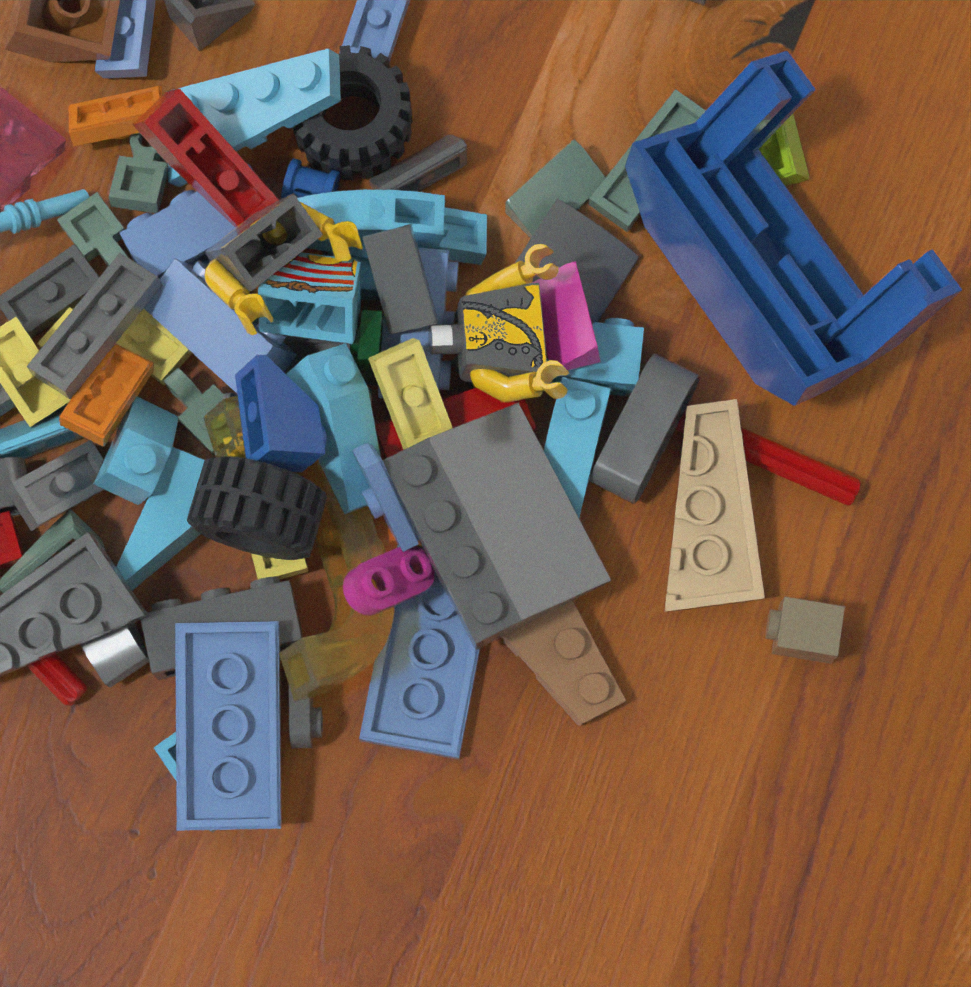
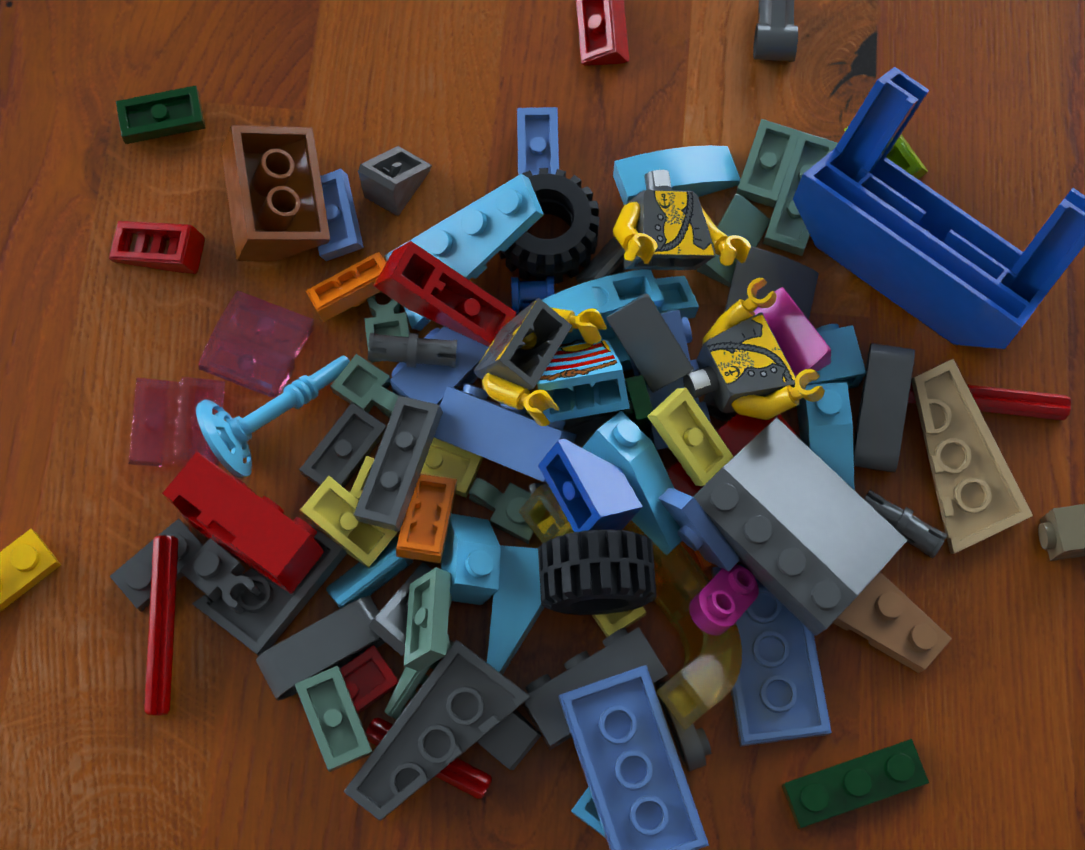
camera: 20 degrees left, 5 degrees down
none -> dark grey pin [368,333,457,368]
none -> sand green plate [404,567,452,671]
none -> medium azure slope [613,145,740,205]
none -> torso [613,170,751,270]
none -> sand green plate [736,119,800,208]
none -> dark green plate [782,739,929,829]
none -> dark grey pin [864,490,947,559]

